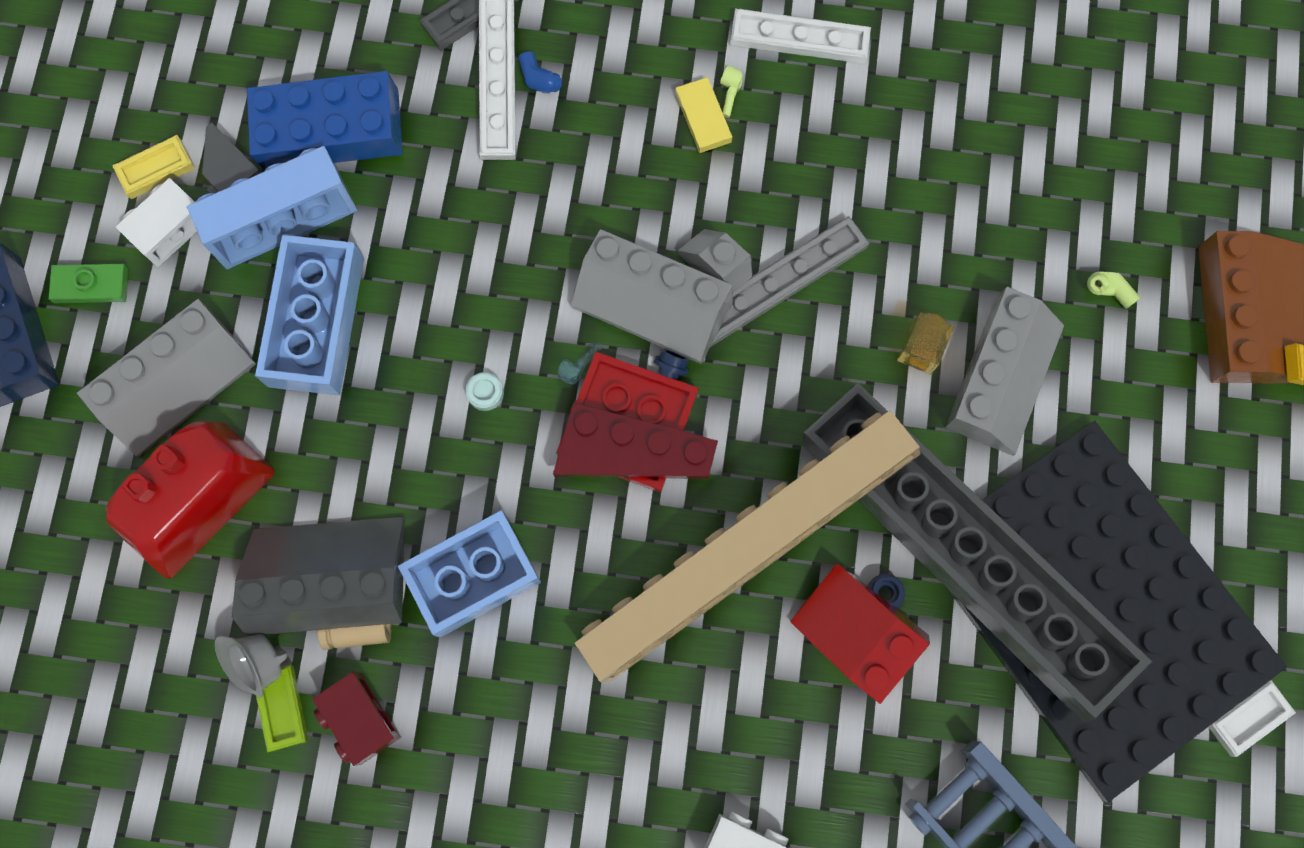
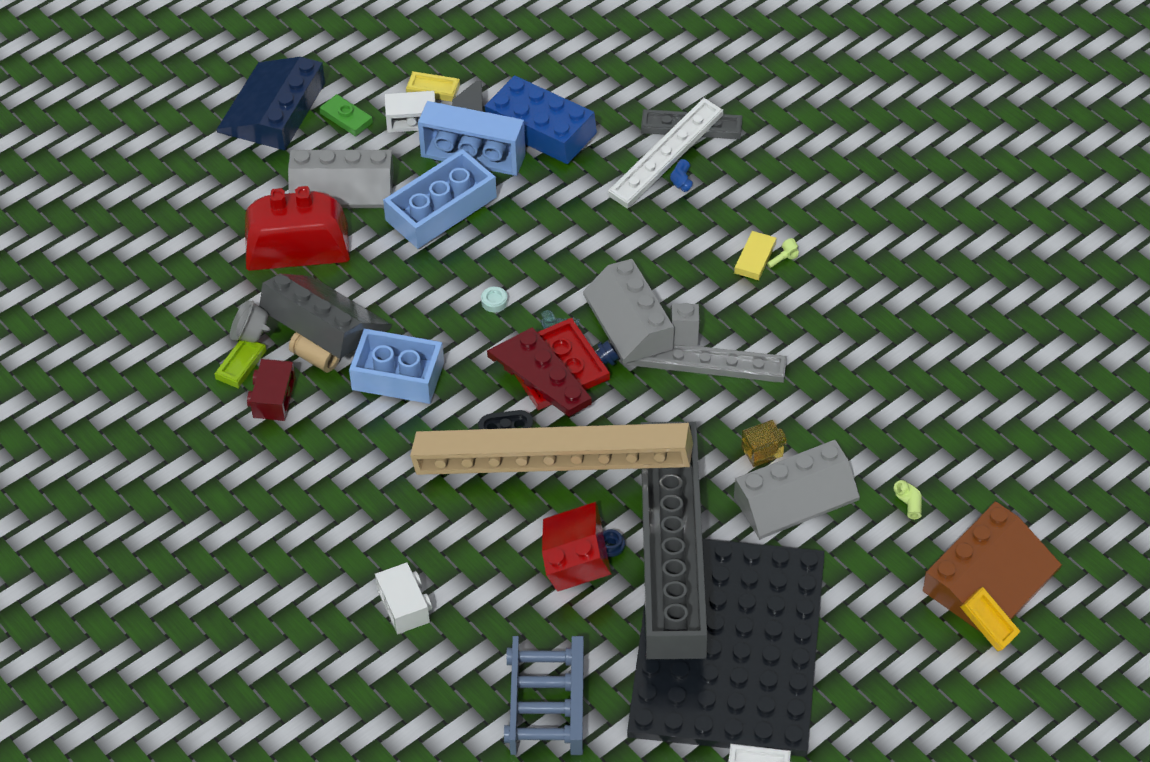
camera: 45 degrees right, 25 degrees down
white tile [730,8,871,64] -> none
none -> black plate [478,410,533,430]

